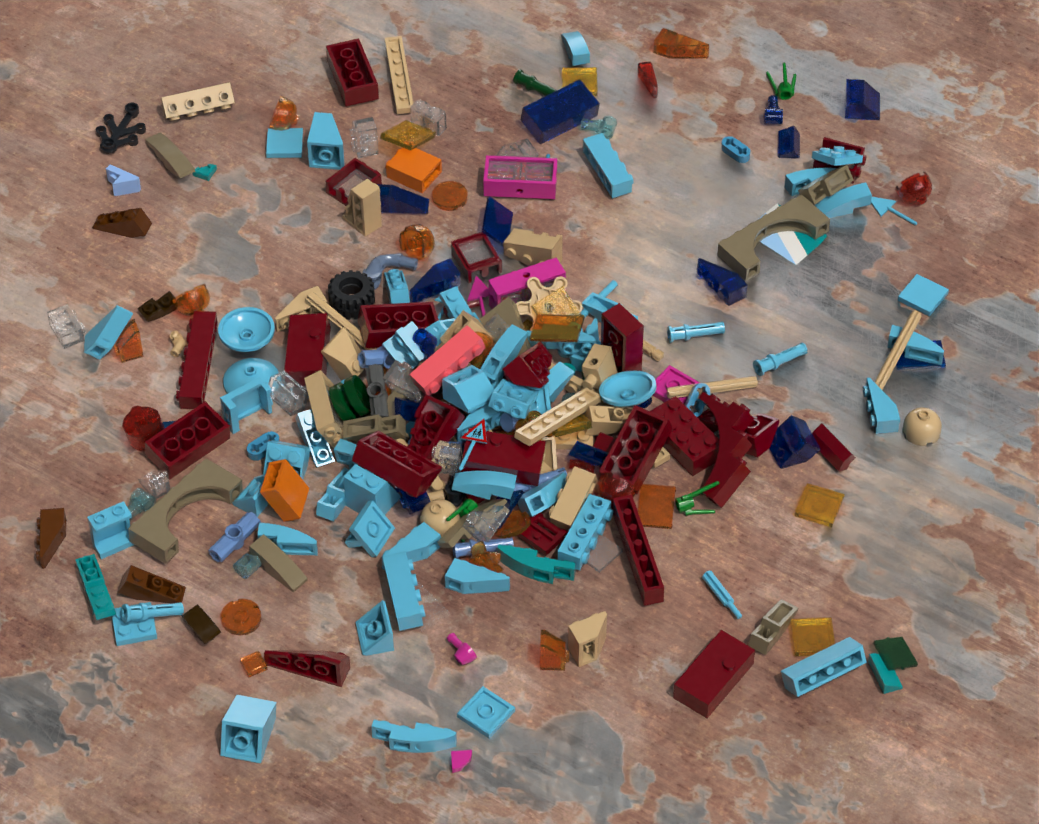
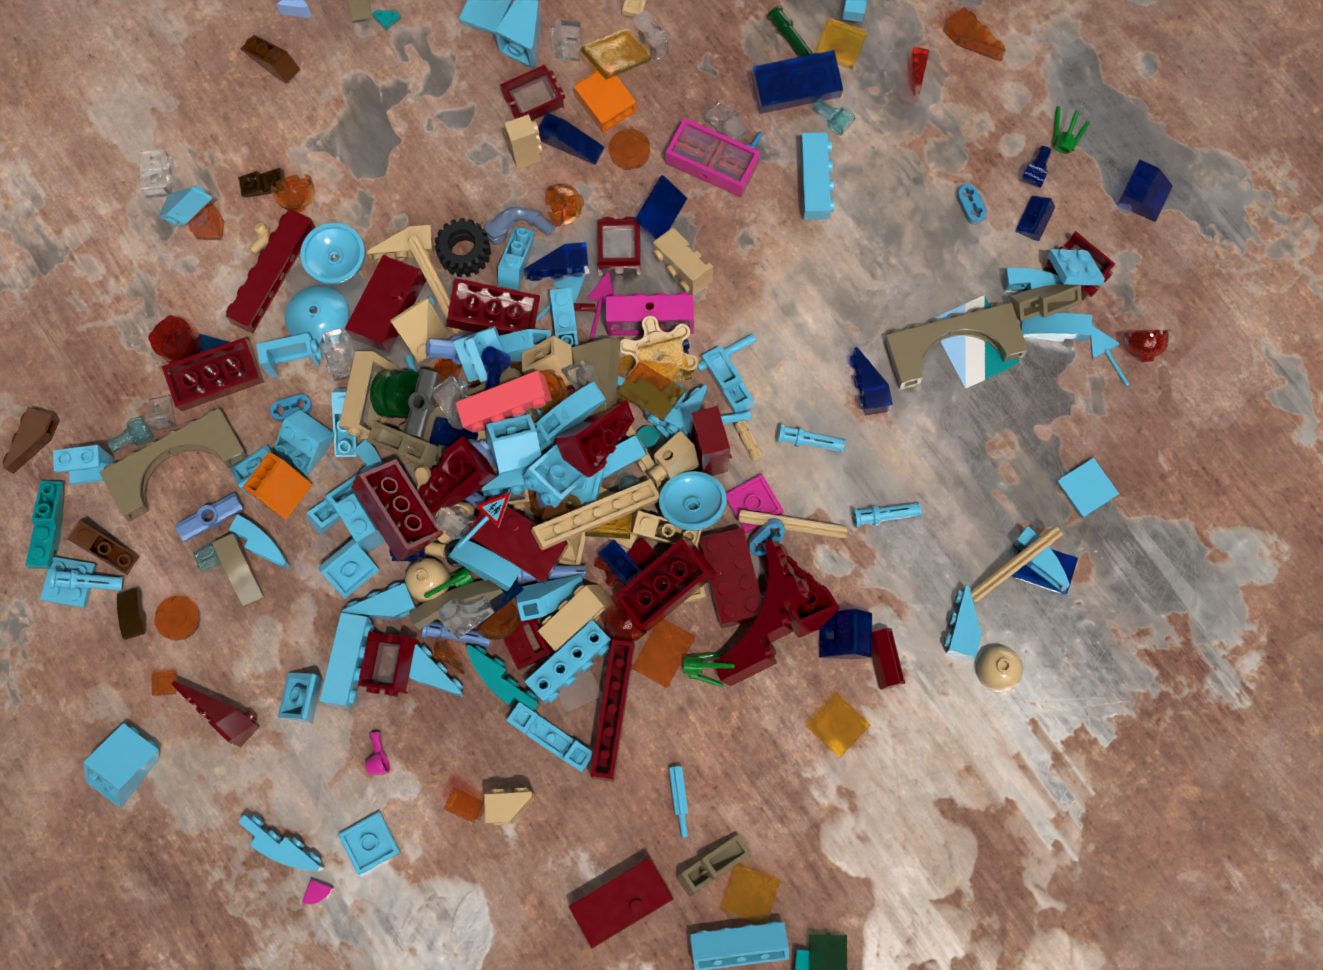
camera: 25 degrees right, 25 degrees up
none -> dark red window [358,632,418,697]
none -> medium azure slope [506,702,594,773]

